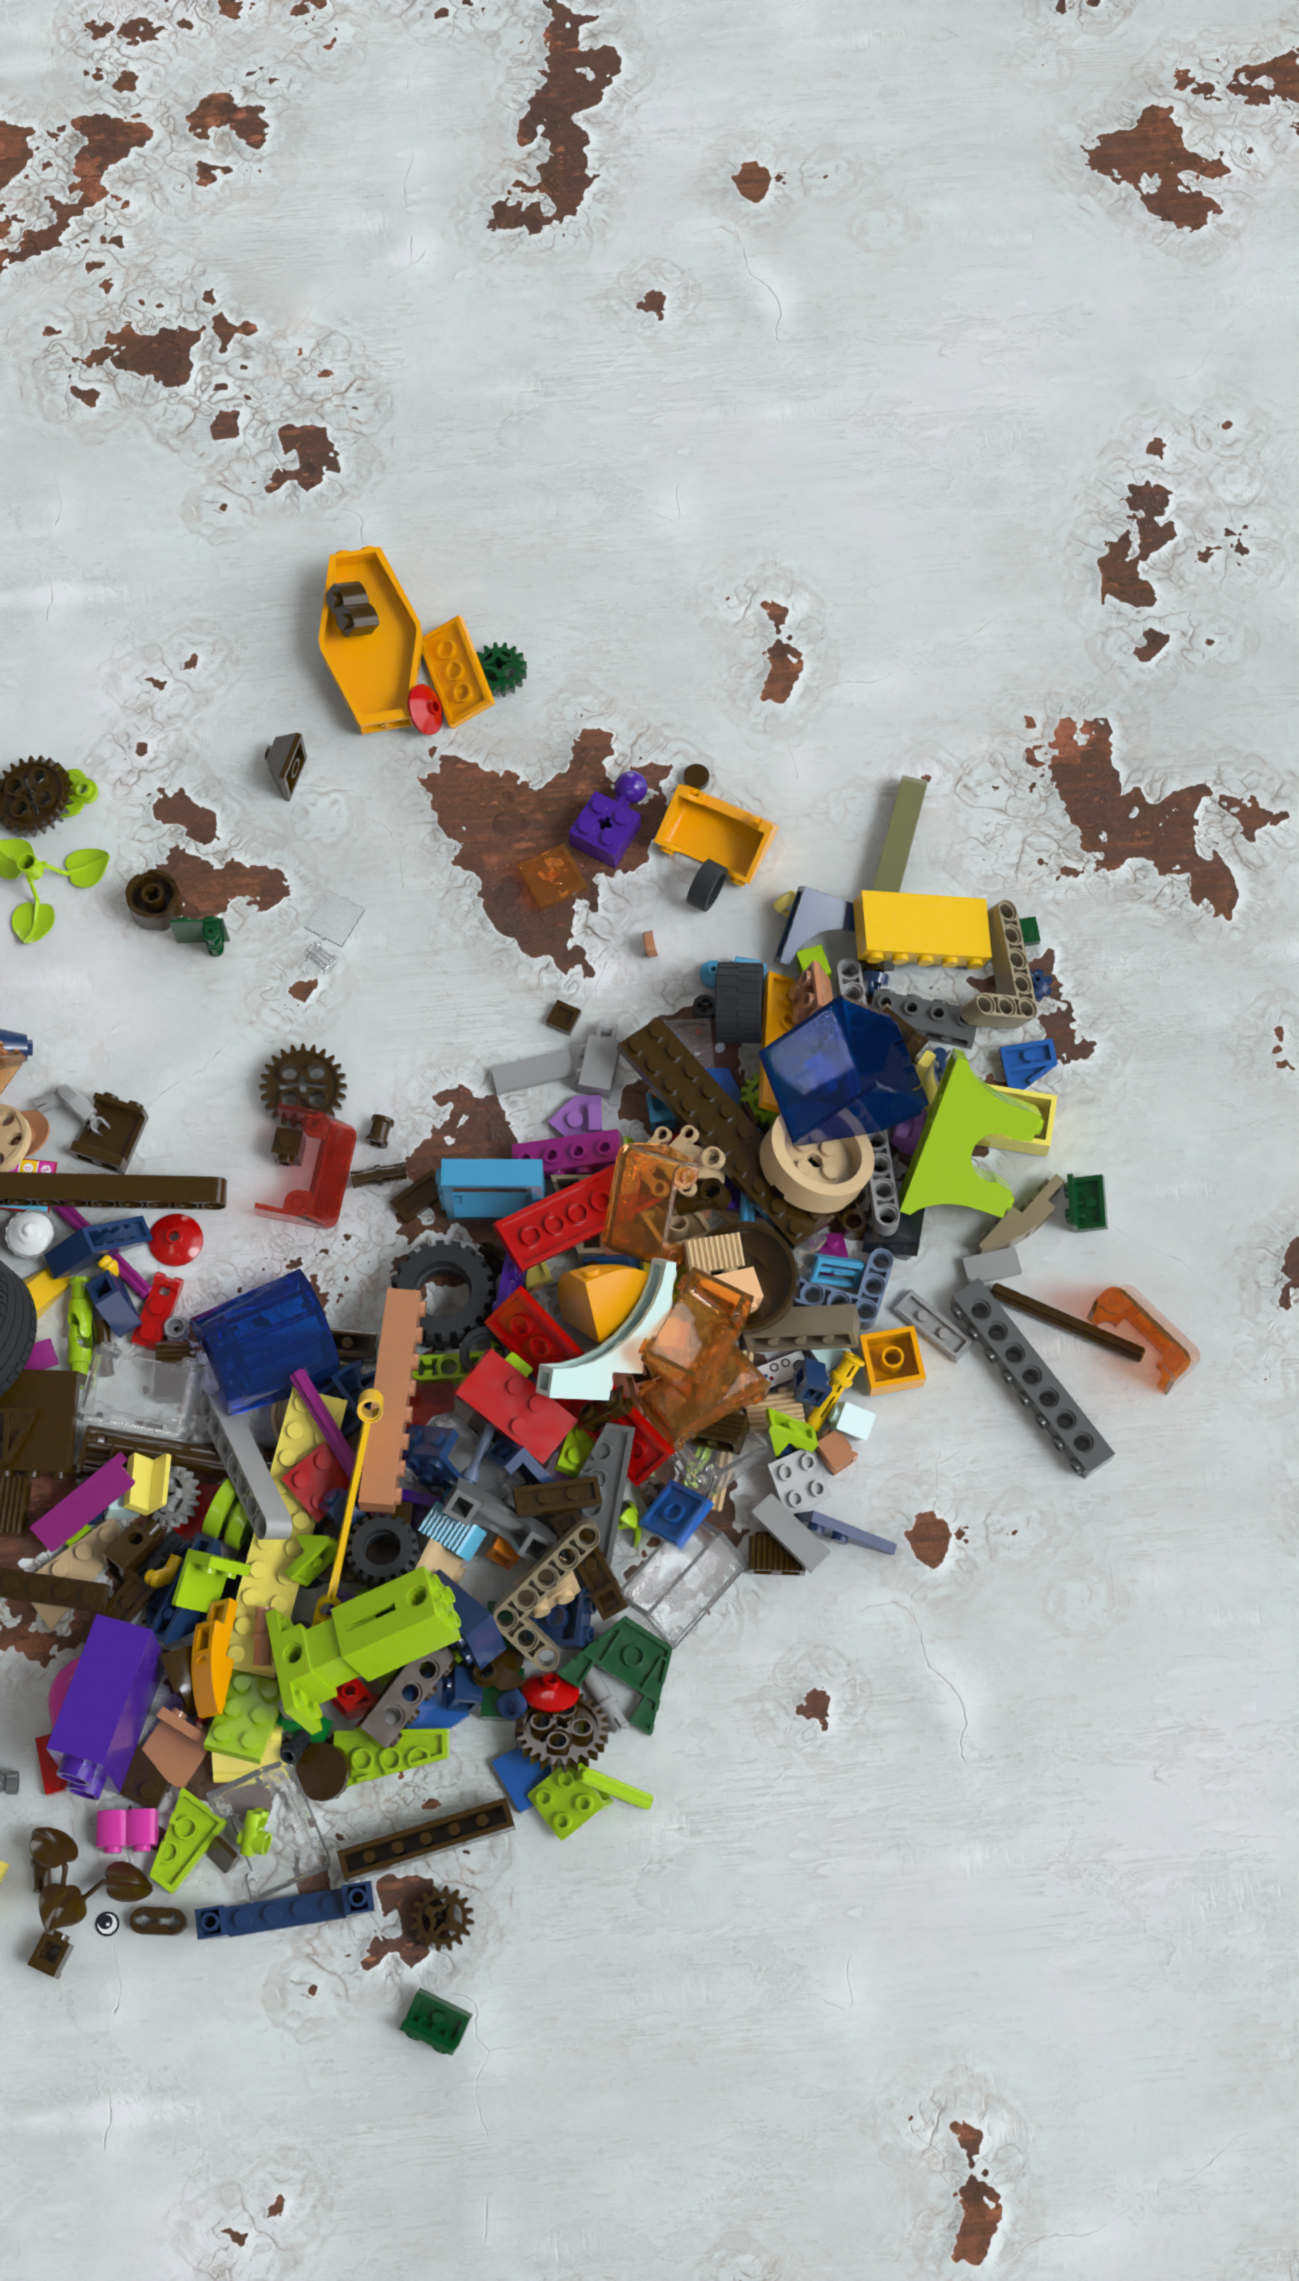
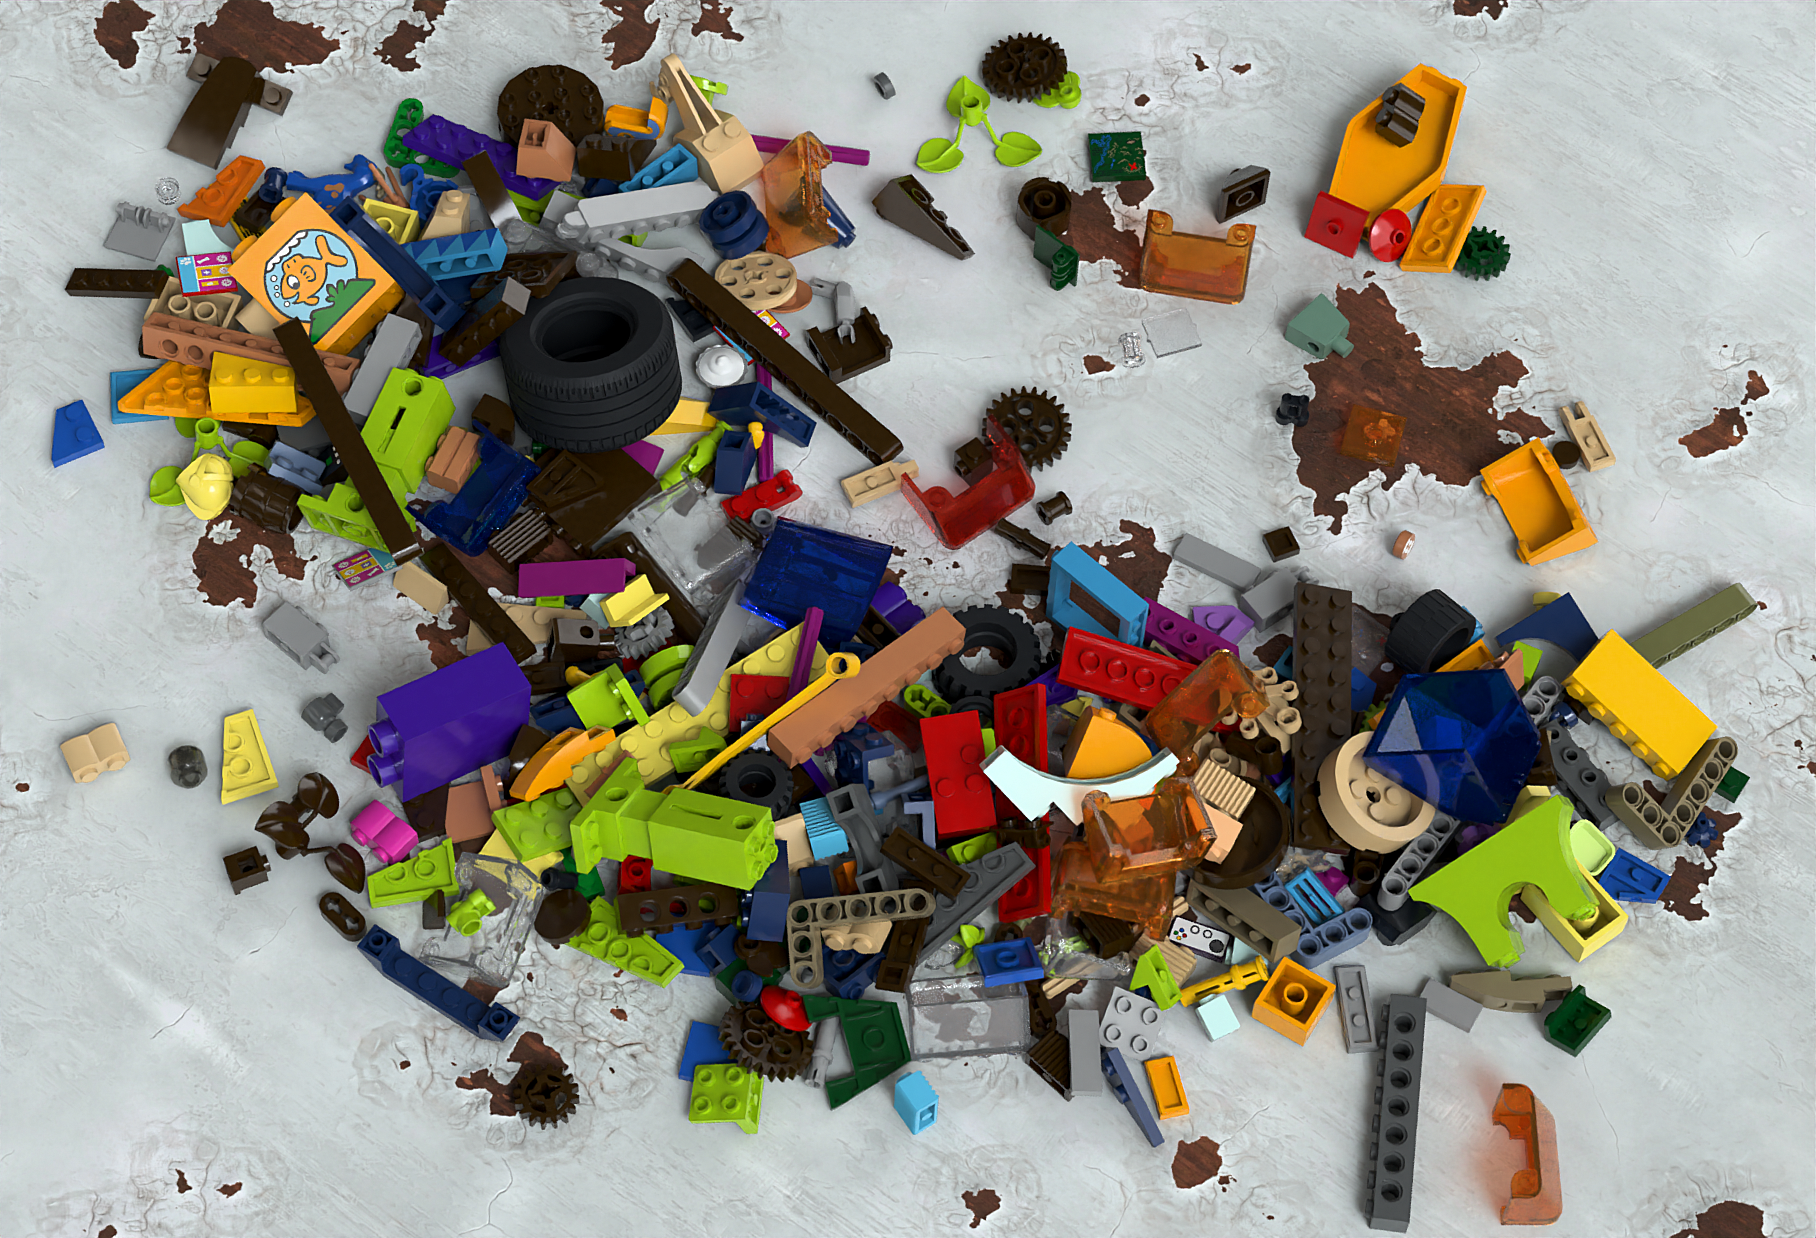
camera: 40 degrees right, 10 degrees down
black sticker [95,1912,120,1936] -> none
red dish [149,1214,203,1267] -> none
dark brown brick [337,1797,516,1883] -> none
dark green bracket [399,1988,473,2055] -> none
dark purple brick [569,771,648,869] -> none
lime axle [577,1767,654,1810] -> none
black tyre [687,859,728,912] -> none
dark blue brick [793,1358,832,1407] -> none
nougat window [815,1429,858,1476] -> none
dark brown axle [990,1283,1145,1363] -> none
none -> dark blue panel [800,865,834,910]
none -> tan hinge [841,459,919,508]
none -> dark purple brick [862,581,926,635]
none -> dark brown wedge [871,174,975,260]
none -> medium azure brick [894,1071,939,1135]
none -> dark brown beam [1017,985,1057,1040]
none -> dark green tile [1087,131,1146,183]
none -> clear orange windscreen [1138,209,1256,305]
none -> light orange tile [1144,1055,1190,1120]
none -> black piece [1275,393,1310,427]
none -> sand green torso [1285,293,1354,359]
none -> red plate [1304,191,1370,259]
none -> tan hinge [1559,401,1616,473]
none -> yellowish green piece [1570,819,1615,876]

